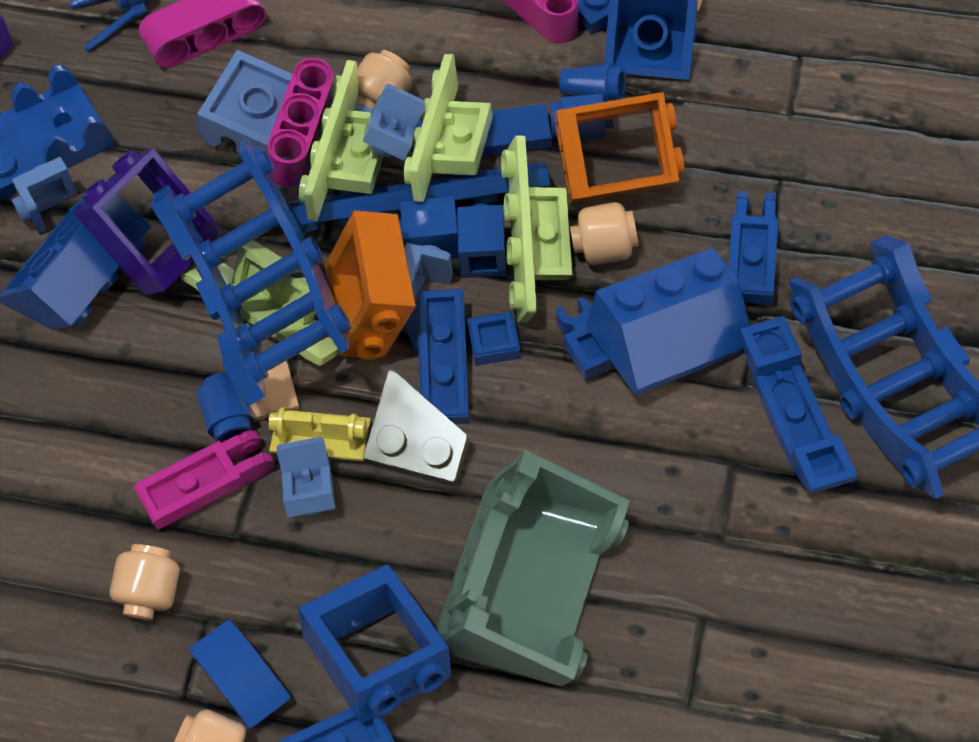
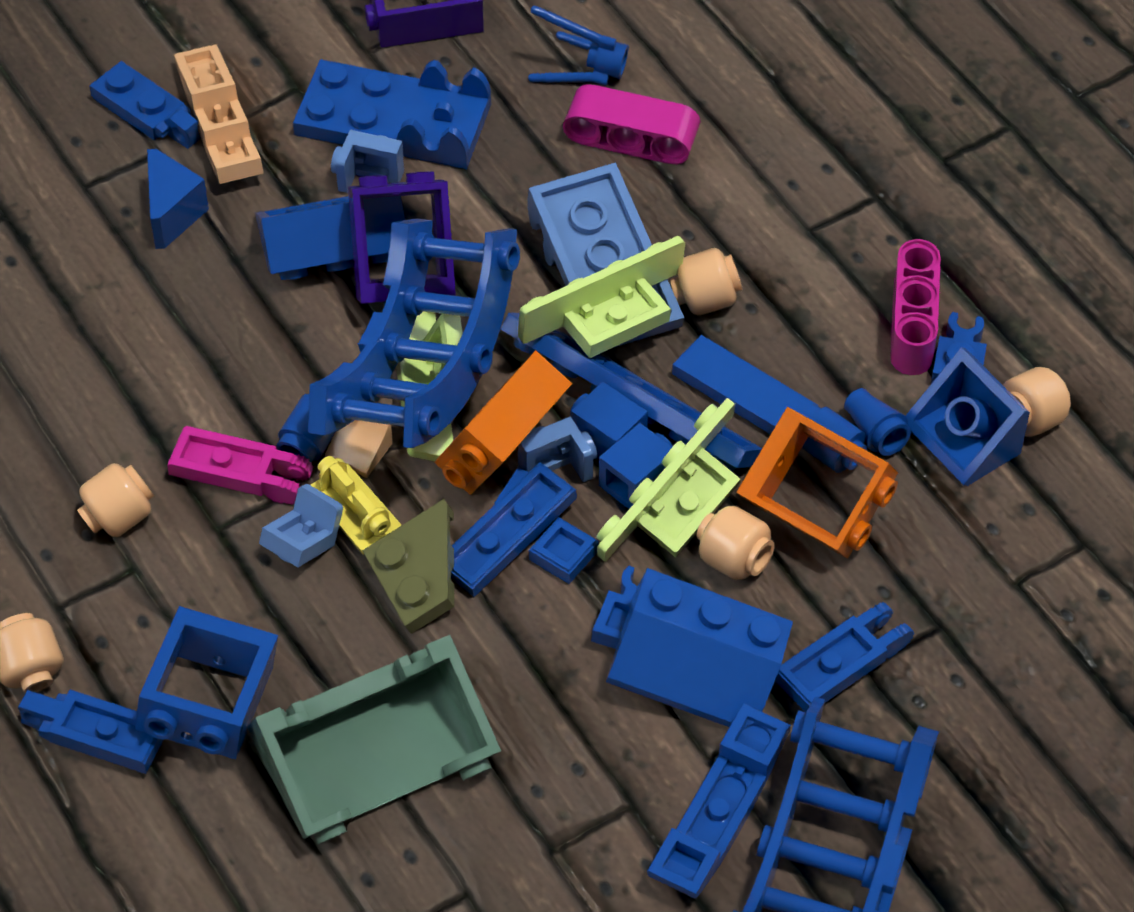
camera: 40 degrees right, 5 degrees down
blue slope [188,619,291,731] -> none
dark pink beam [267,58,333,187] -> none
medium blue bracket [363,84,426,161] -> none
yellowish green bracket [404,54,493,202] -> none

